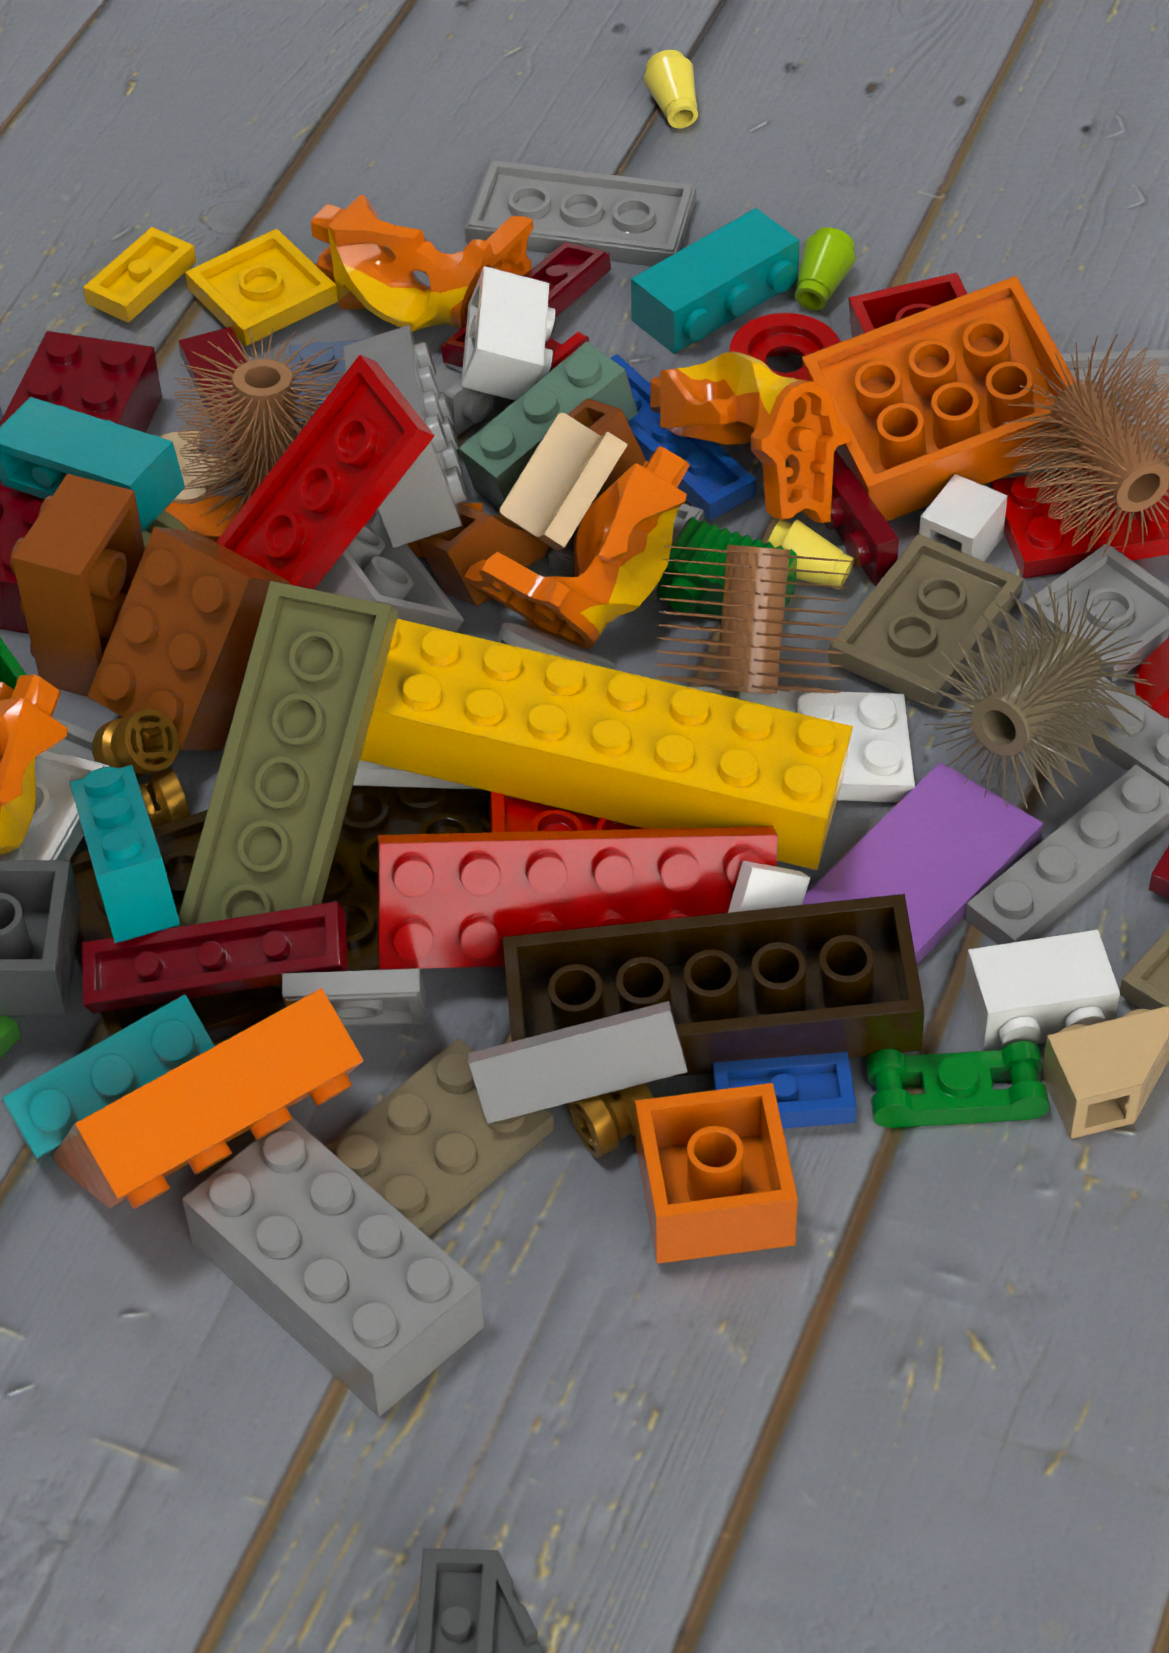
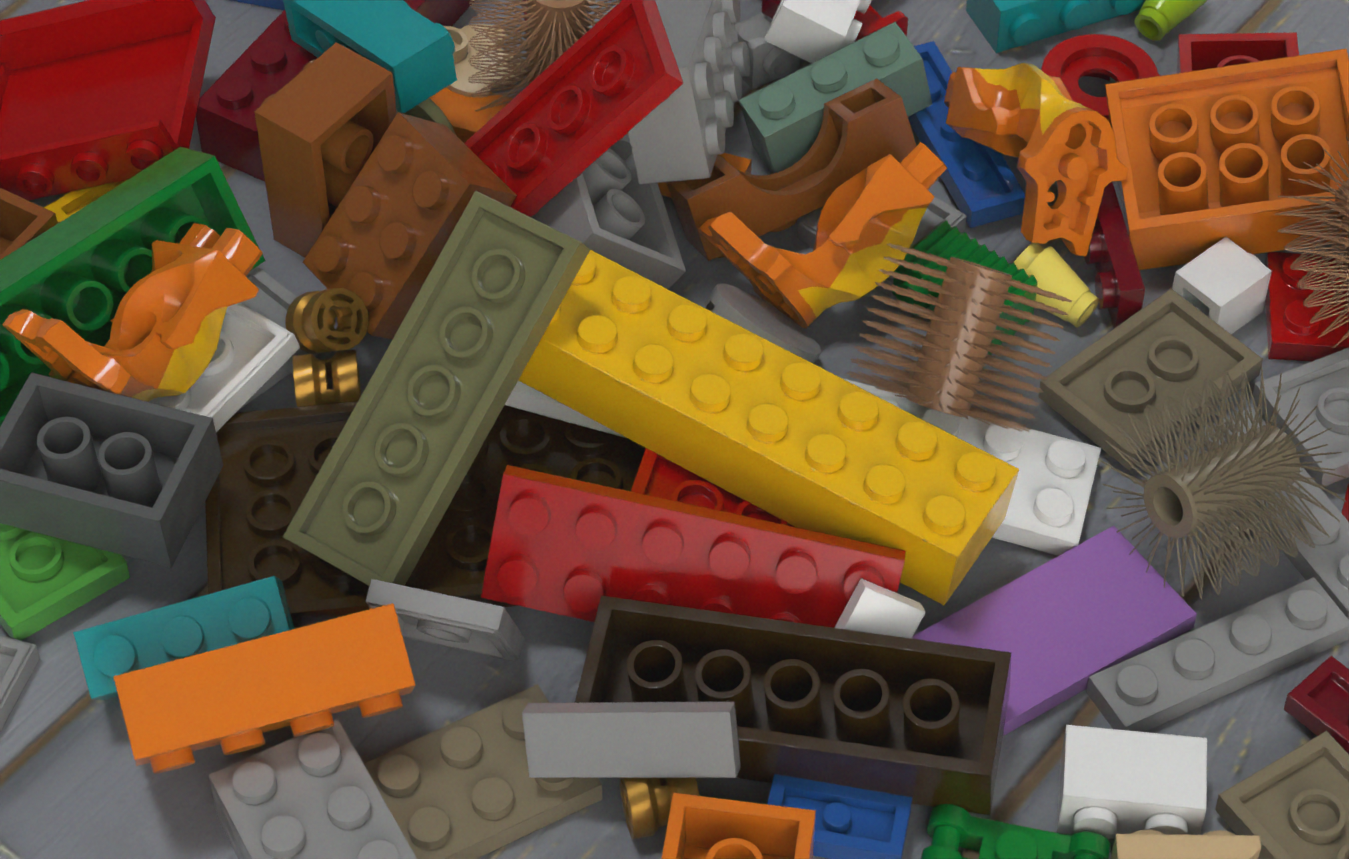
camera: 15 degrees right, 0 degrees up
teal brick [69,765,180,943] -> none
dark red plate [82,901,348,1014] -> none
tan panel [499,413,628,551] -> none

